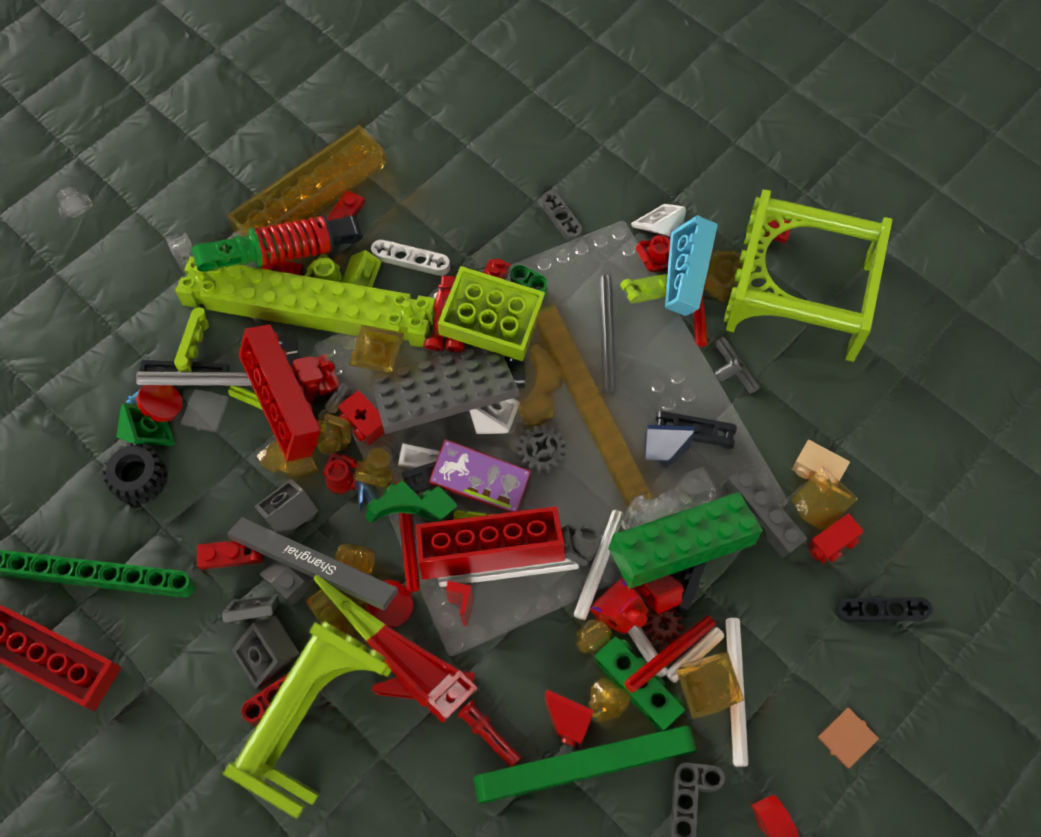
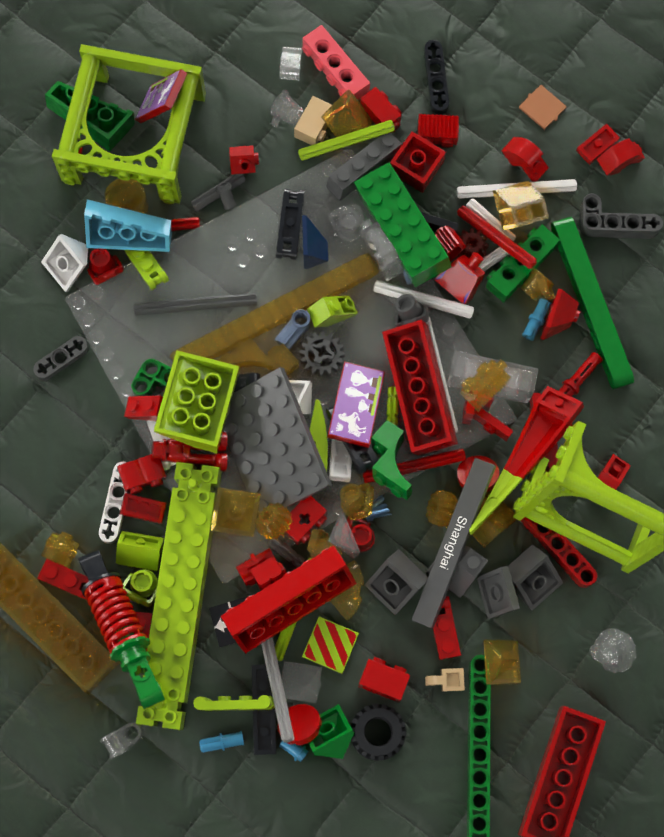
camera: 100 degrees left, 10 degrees up
clear yellow head [575,619,612,656] -> none
none -> clear yellow brick [41,531,80,568]
none -> green wedge [45,81,135,152]
none -> red brick [117,454,166,494]
none -> red plate [119,493,166,524]
none -> tile [135,69,187,123]
none -> dark azure axle [199,731,244,752]
none -> red brick [229,145,259,175]
none -> clear yellow gear [254,502,293,540]
none -> clear piece [270,90,303,128]
none -> sand blue piece [275,309,310,351]
none -> clear panel [279,47,302,81]
none -> lime axle [298,120,395,161]
none -> coral brick [302,25,370,105]
none -> tile [302,617,359,674]
none -> lime slope [307,296,358,328]
none -> lime slope [310,400,328,490]
none -> clear slope [328,513,360,559]
none -> red brick [358,657,410,703]
none -> red brick [390,131,446,193]
none -> red brick [417,114,459,148]
none -> tan plate [425,668,465,692]
none -> clear brick [446,351,539,403]
none -> clear yellow brick [460,359,511,412]
none -> red plate [473,407,513,442]
none -> clear yellow slope [483,639,521,685]
none -> red brick [501,137,549,182]
none -> dark azure pin [522,298,551,341]
none -> red plate [576,124,620,165]
none -> clear hair [590,628,637,673]
none -> red slope [597,454,631,490]

